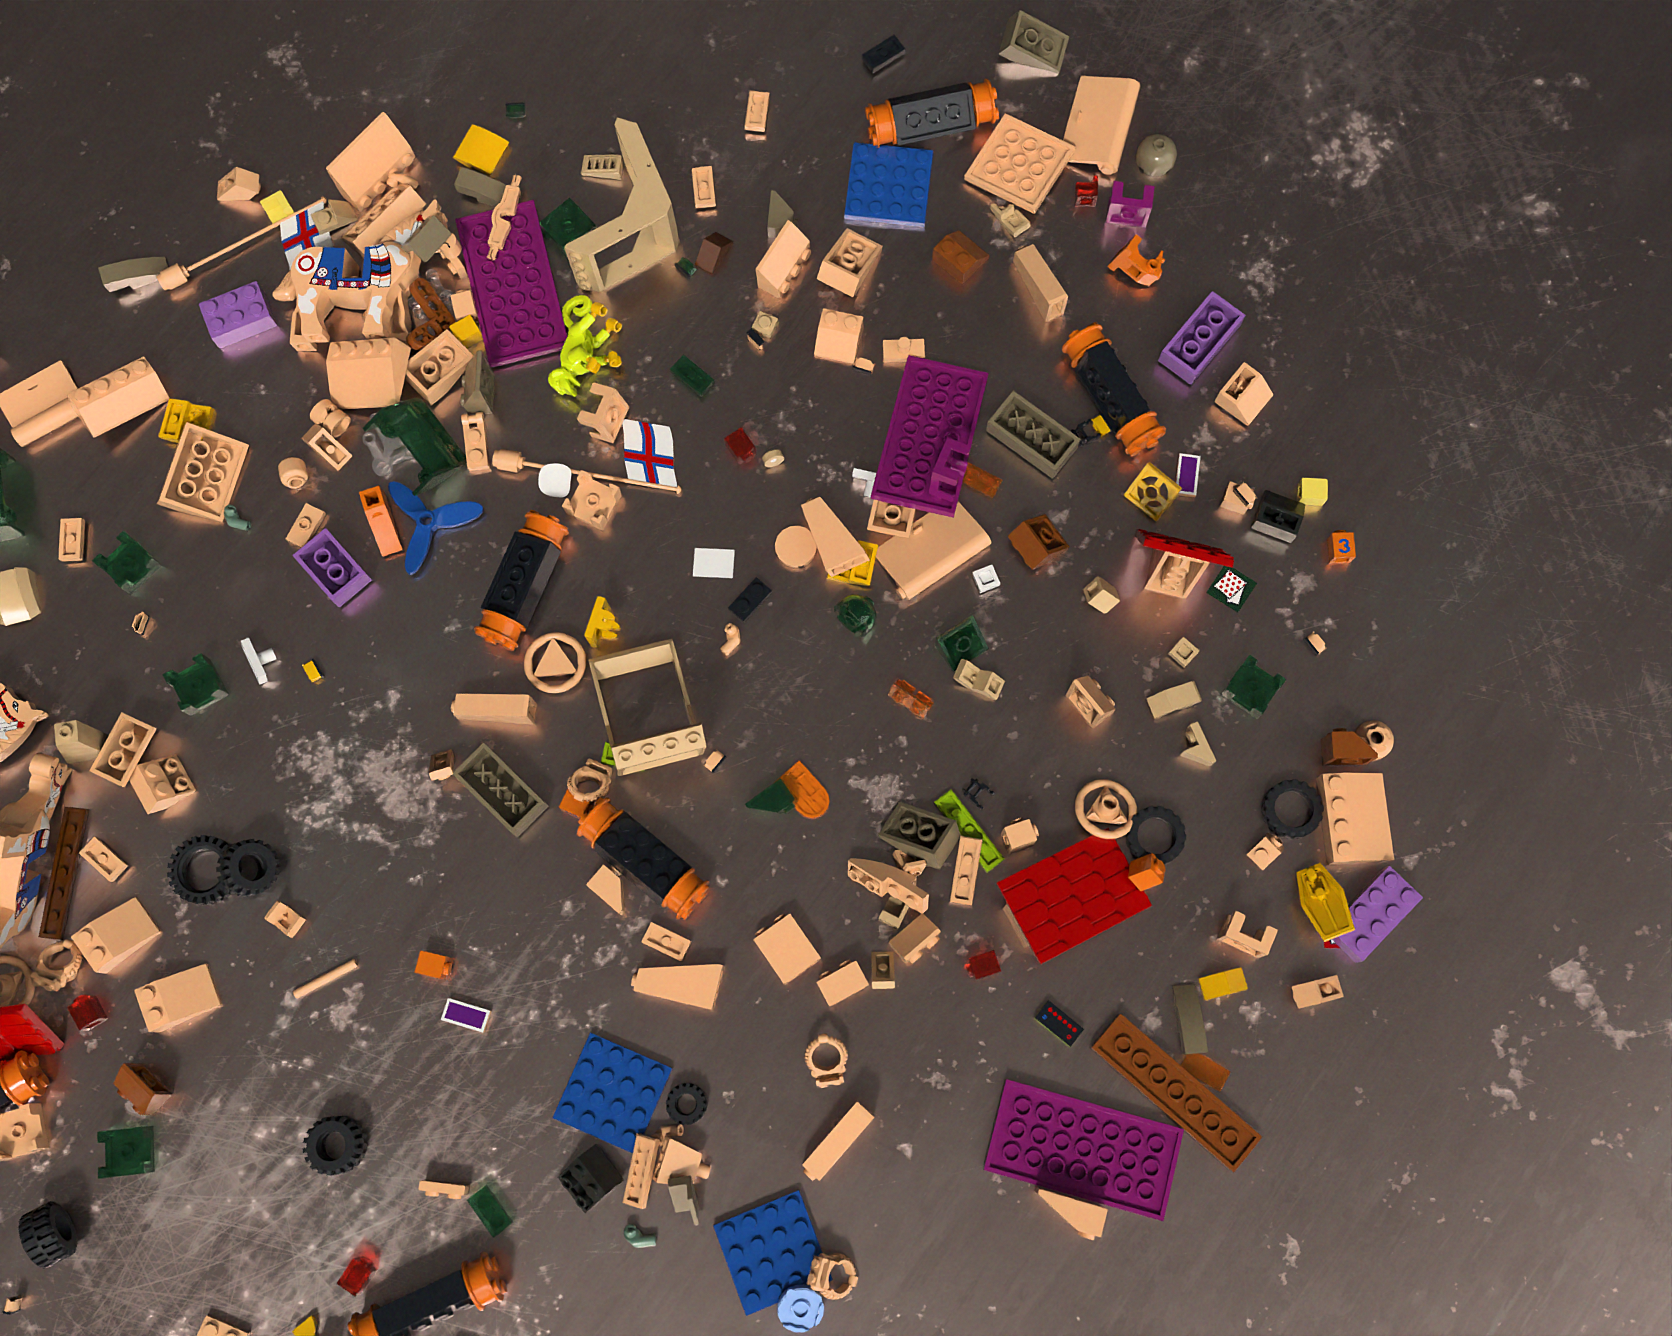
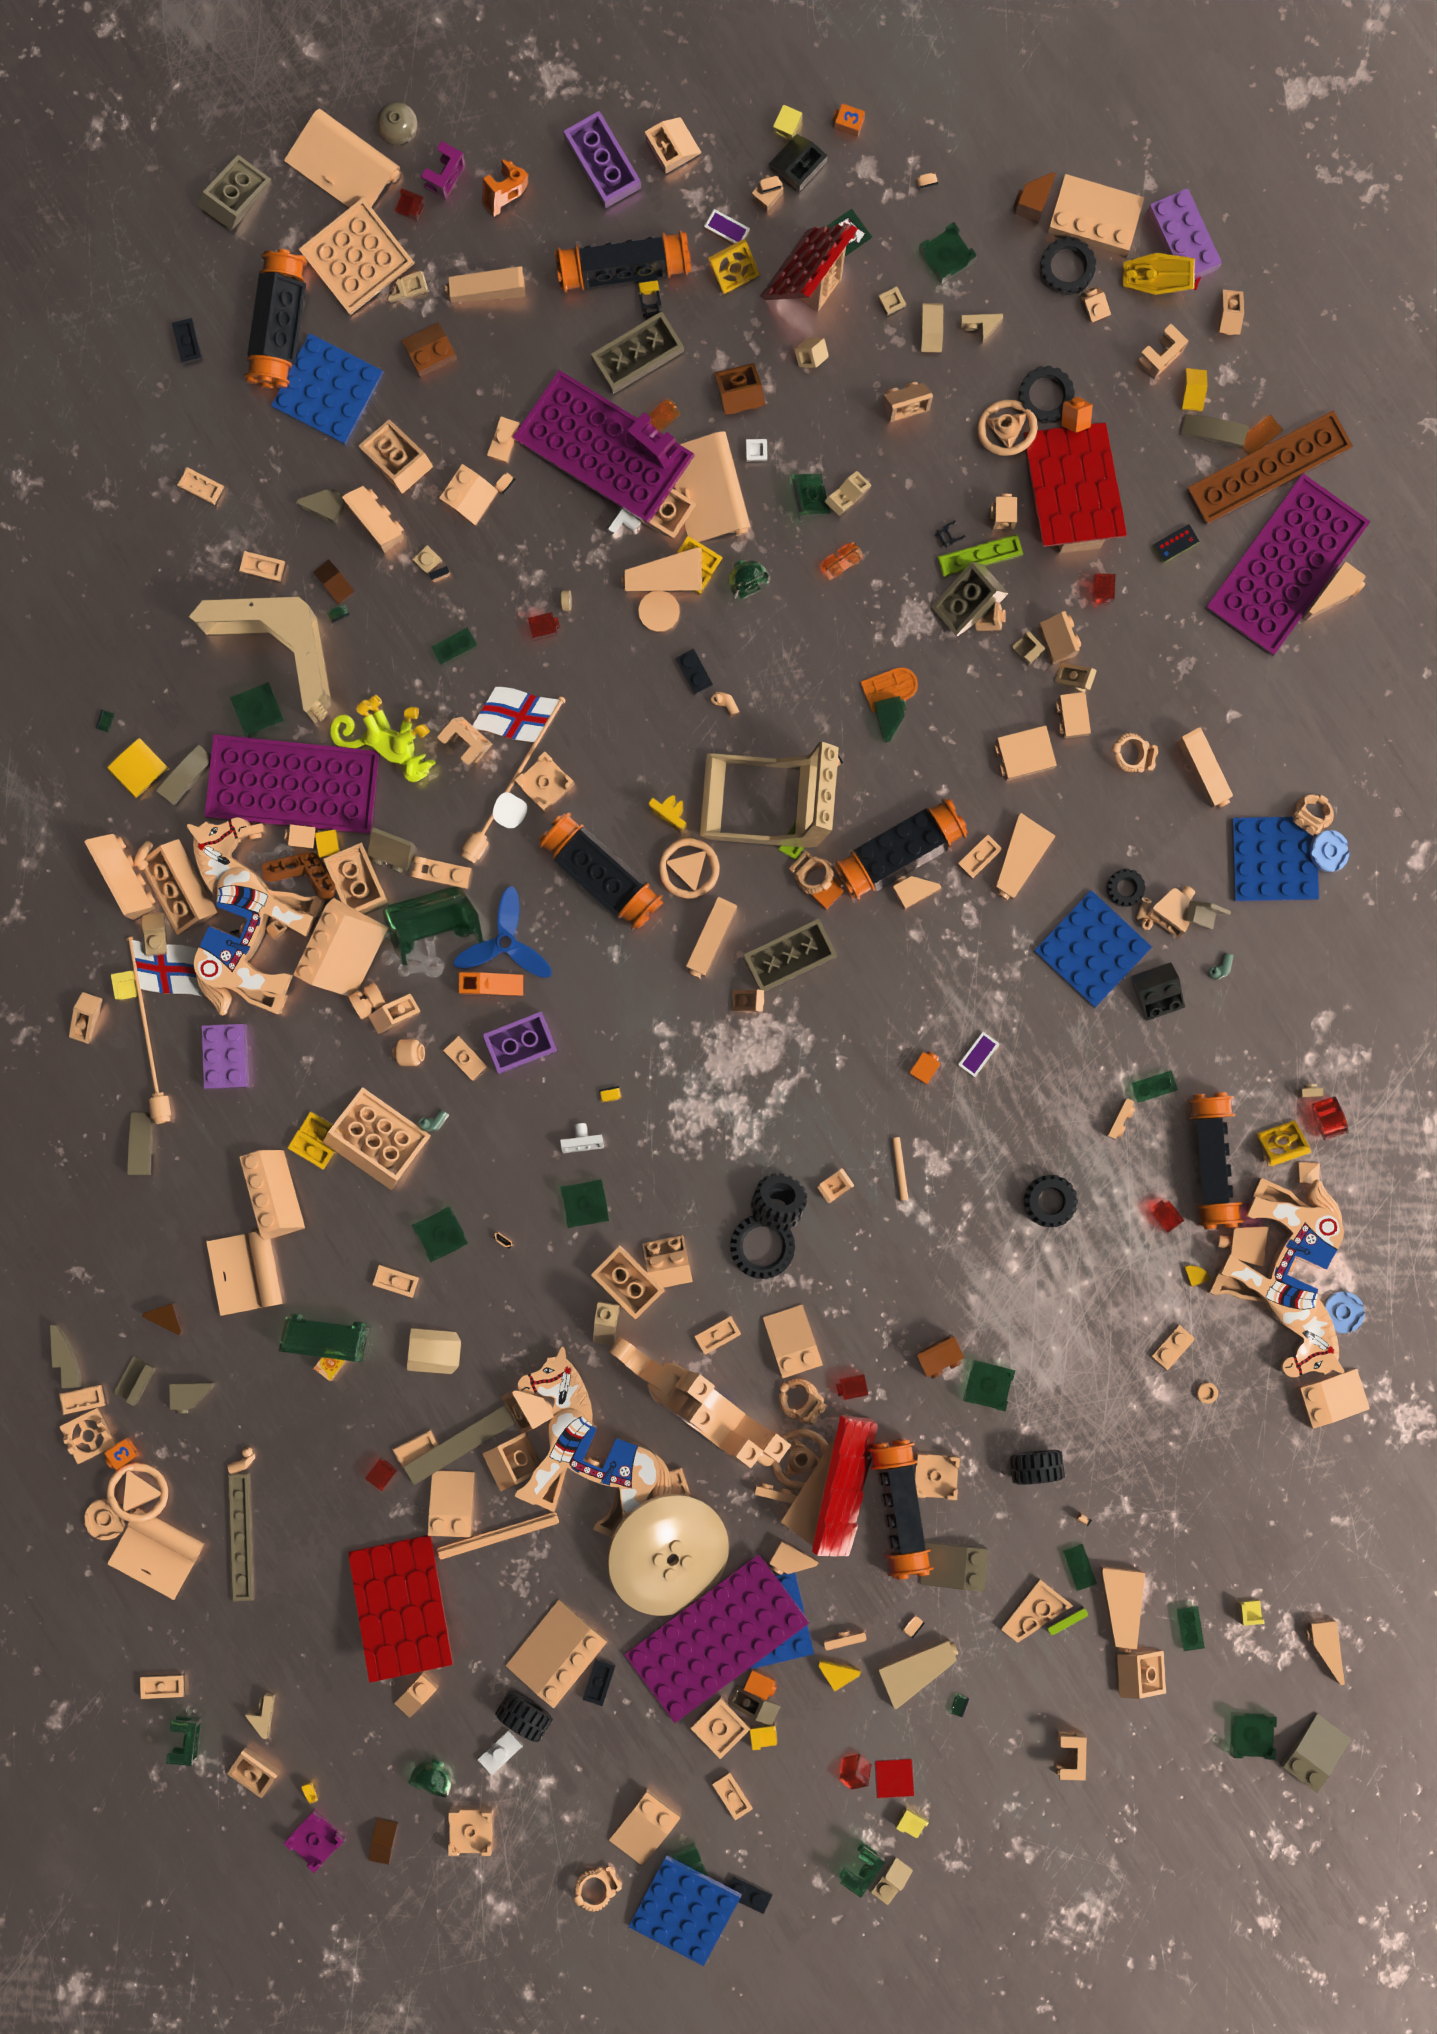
camera: 75 degrees left, 10 degrees up
reddish brown tile [38,807,89,940] -> none
light nougat slope [134,964,222,1033] -> none
dark tan panel [401,215,451,262] -> none
light nougat piece [487,175,522,260] -> none
tan slope [581,154,624,180] -> none
light nougat plate [623,1133,660,1209] -> none
white sticker [693,548,735,578] -> none
light nougat slope [848,858,929,914] -> none
light nougat tile [950,836,983,906] -> none
light nougat piece [1354,720,1394,760] -> none

